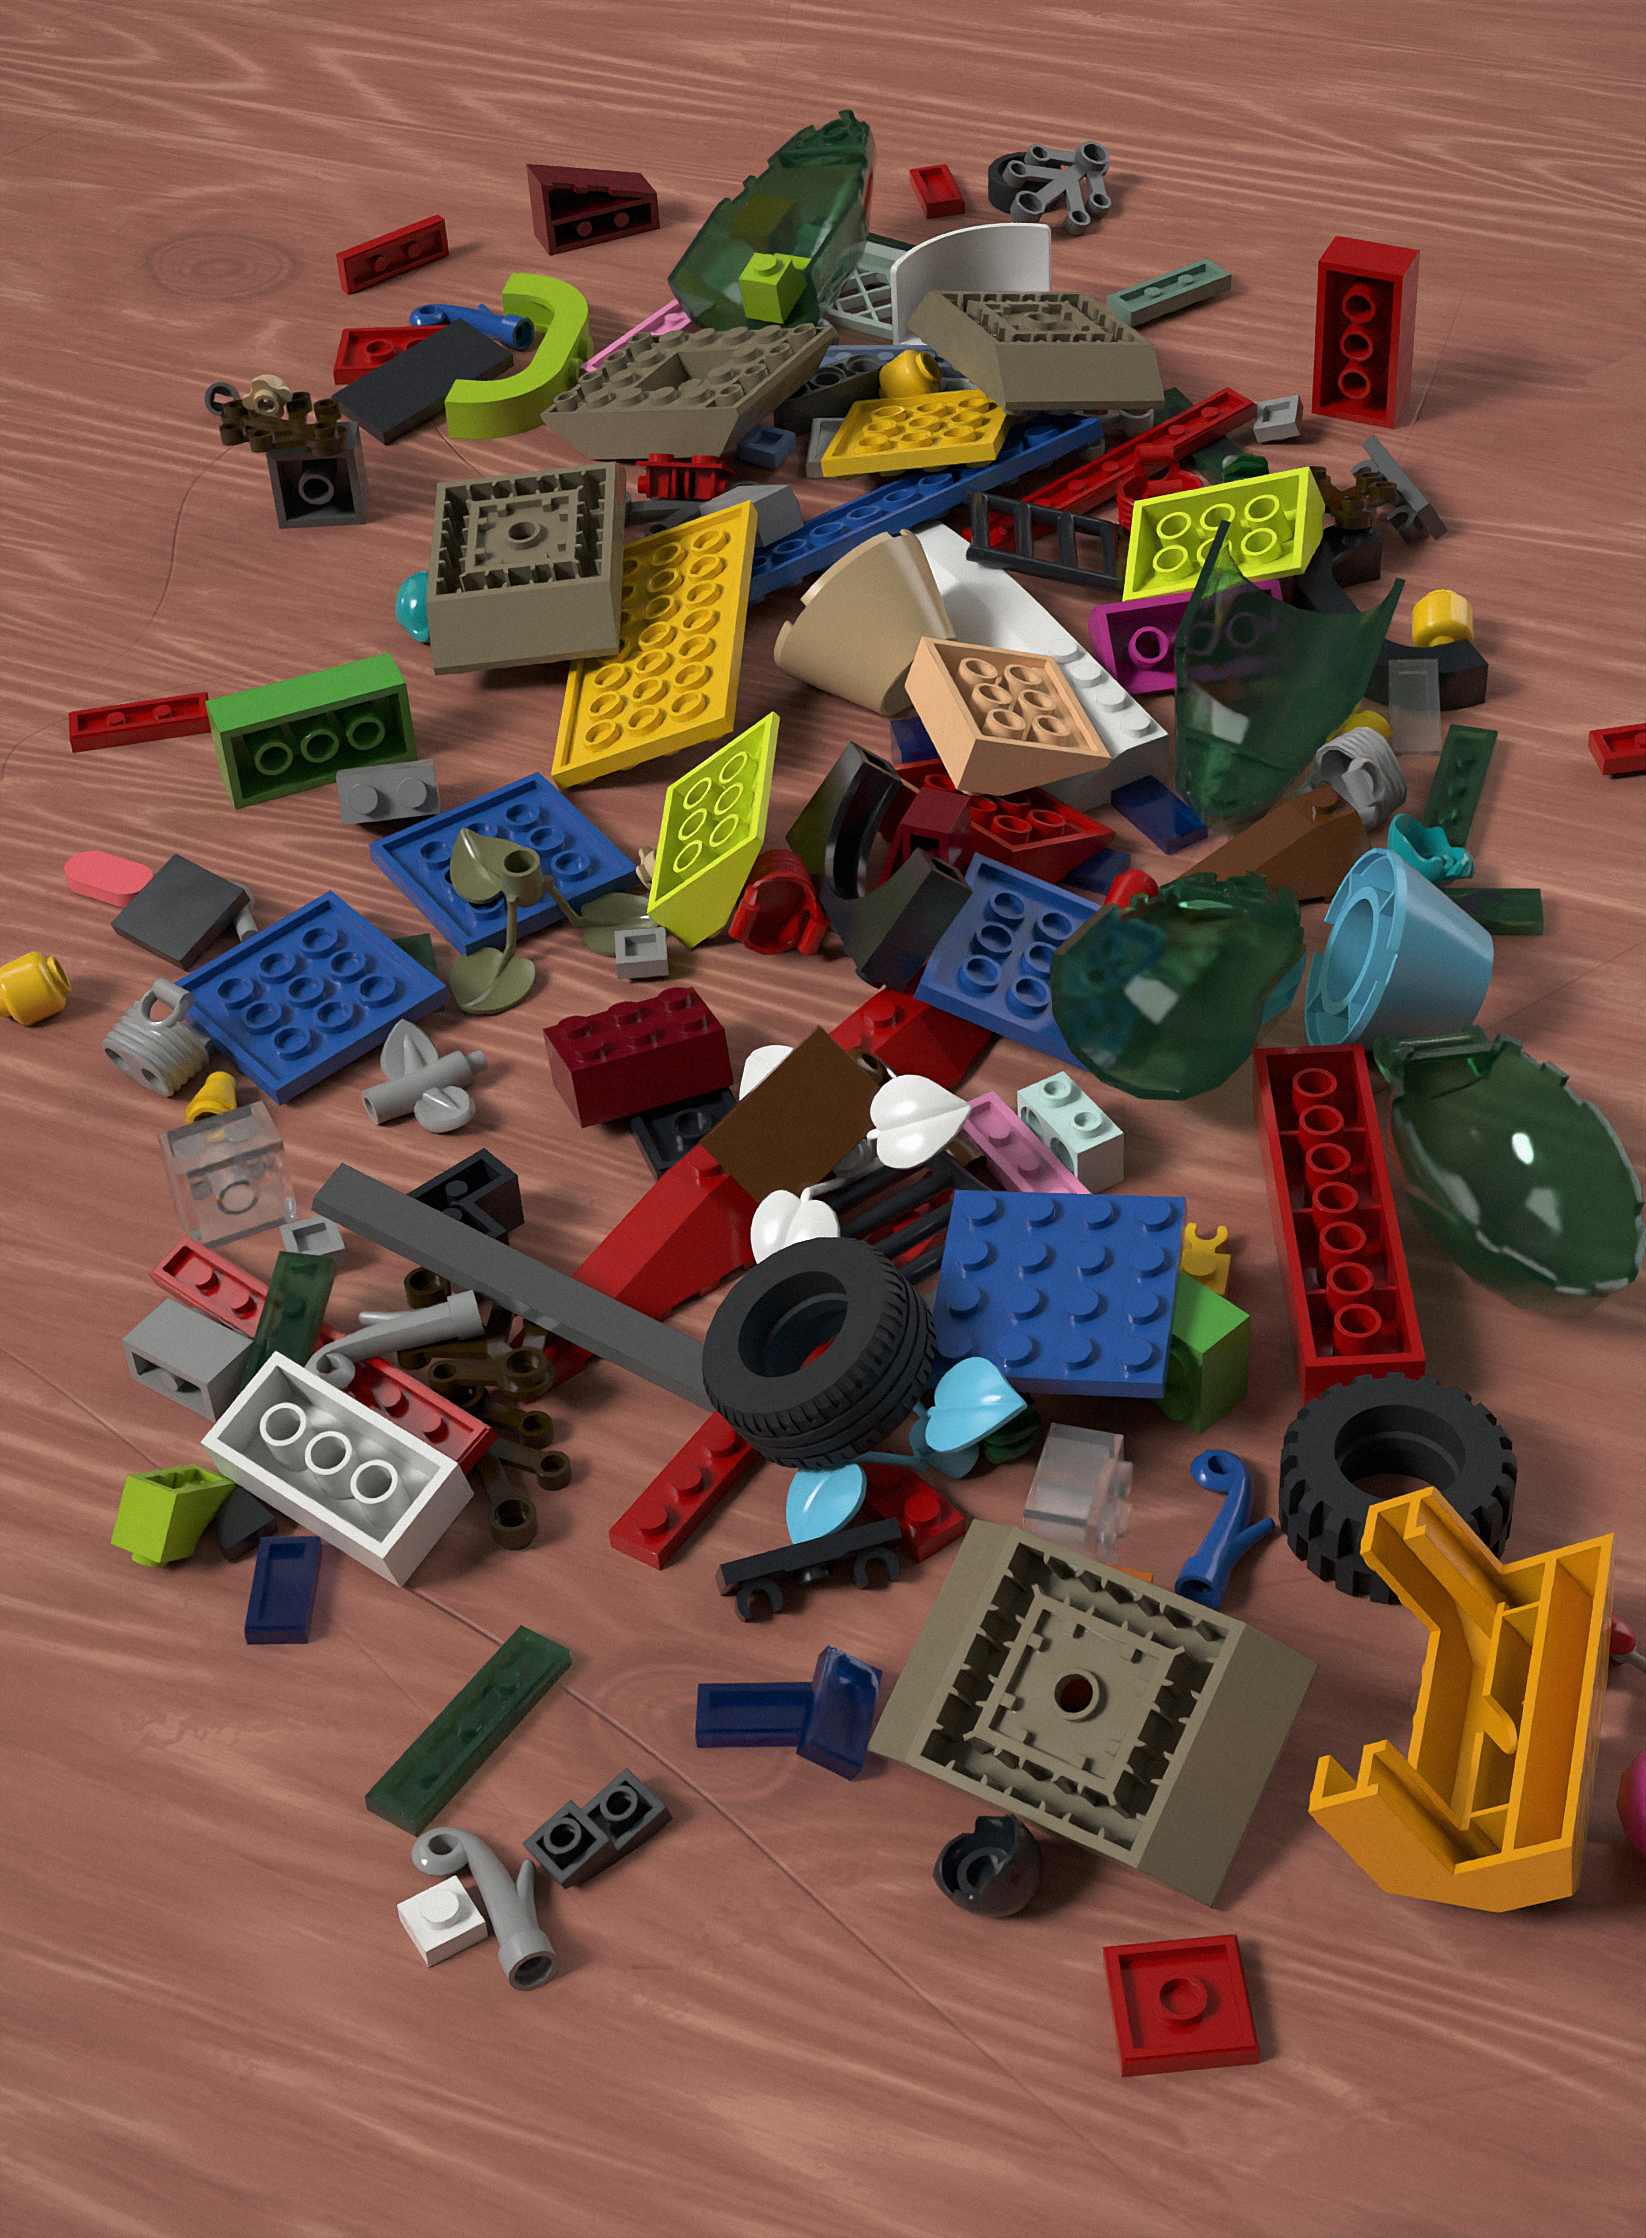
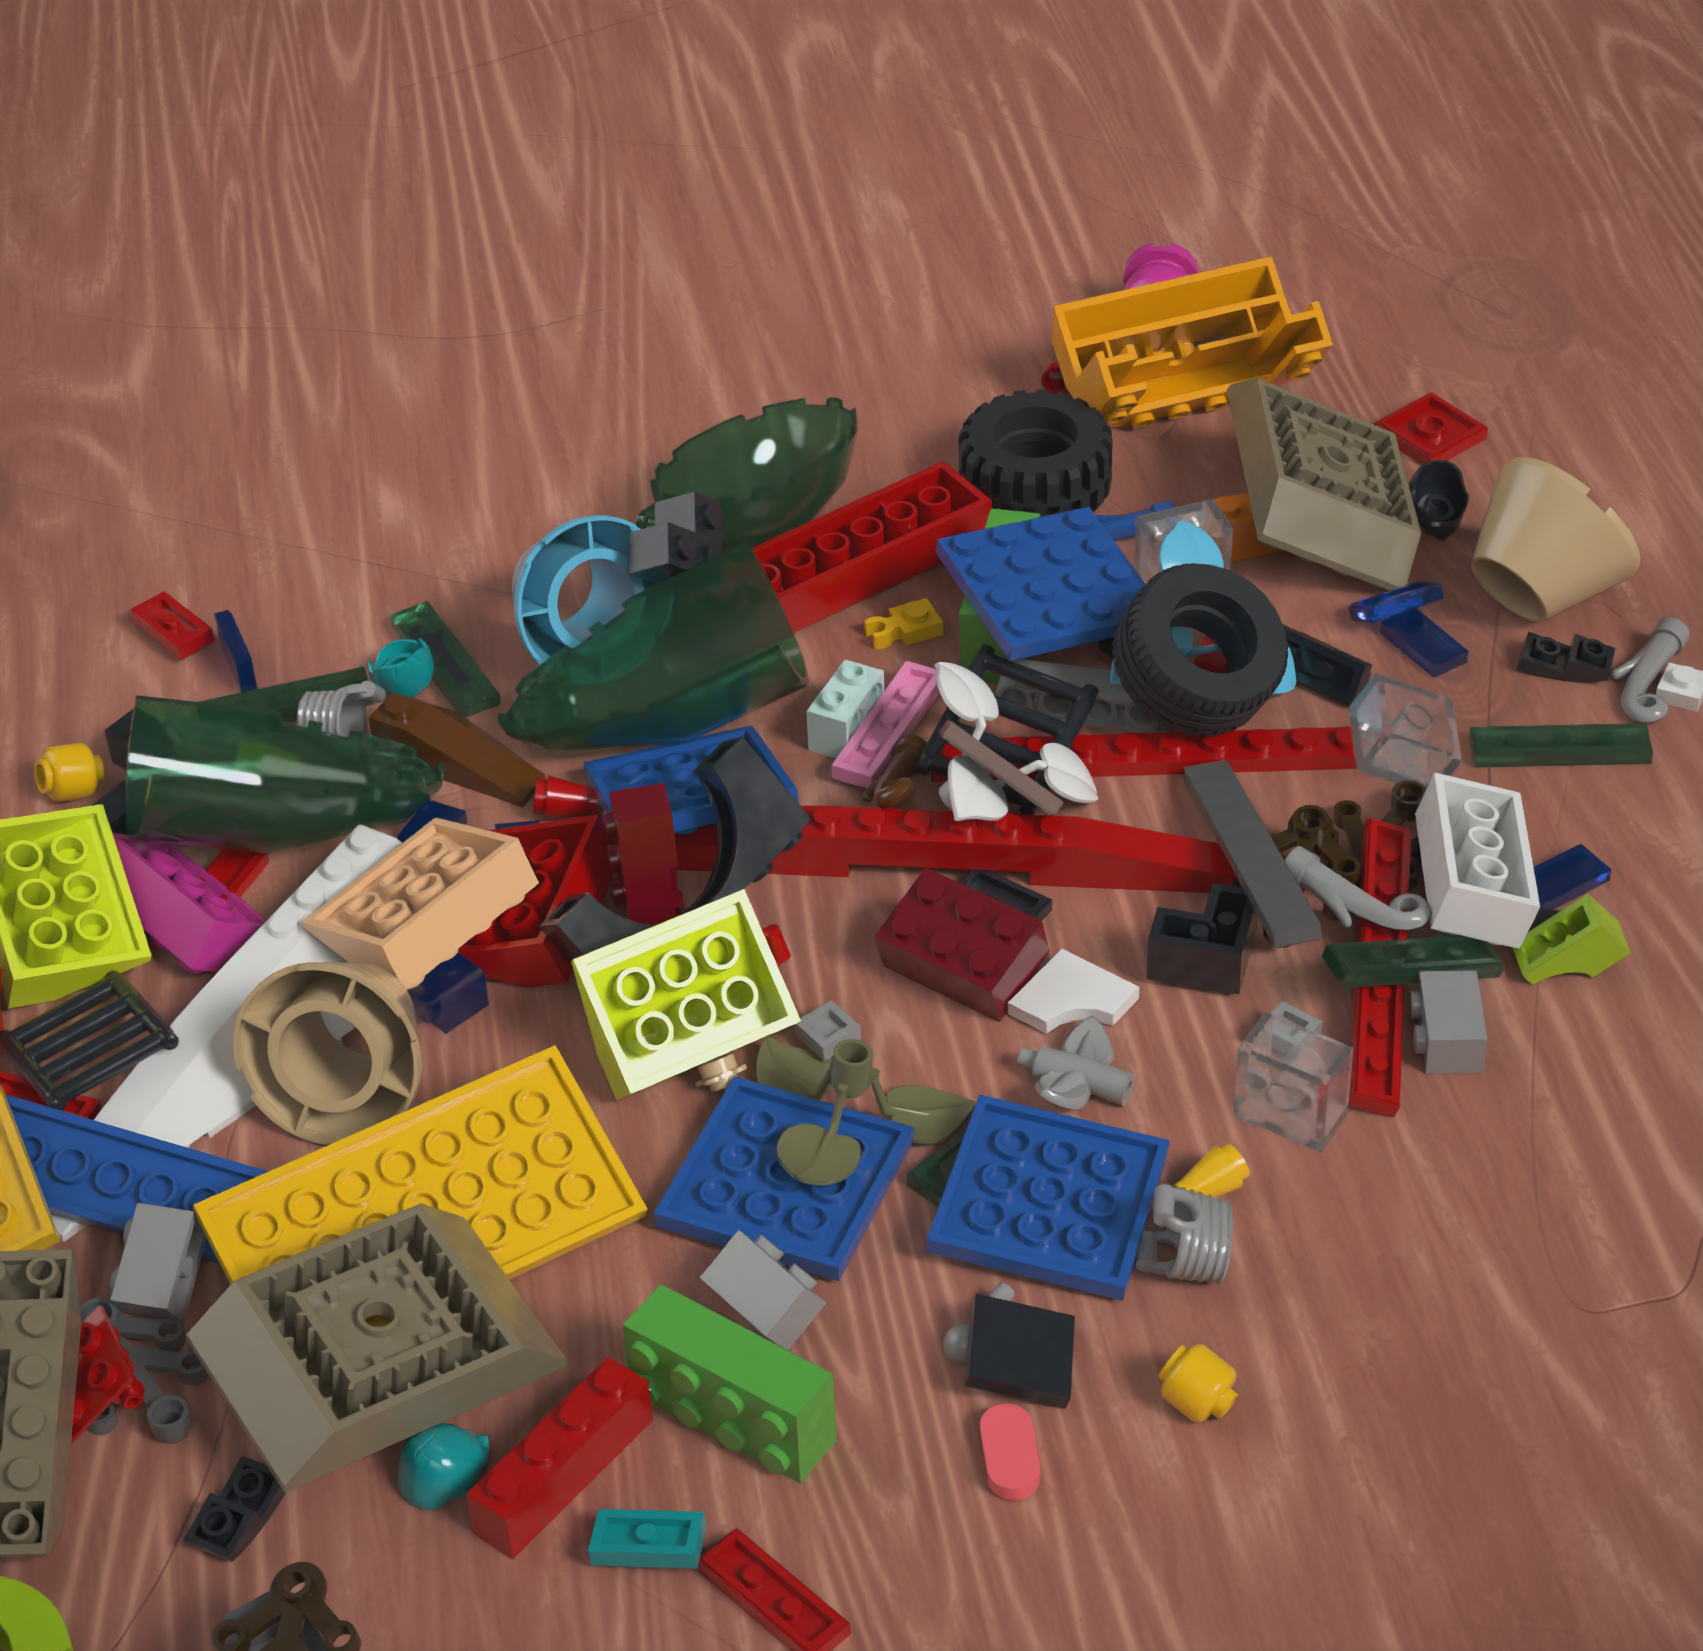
camera: 125 degrees left, 0 degrees up
none -> clear blue tile [214,610,257,695]
none -> red brick [466,1356,653,1560]
none -> teal plate [588,1509,707,1569]
none -> black brick [628,491,724,593]
none -> white tile [1008,949,1139,1034]
none -> clear brick [1349,673,1462,788]
none -> tan cone [1471,457,1641,622]

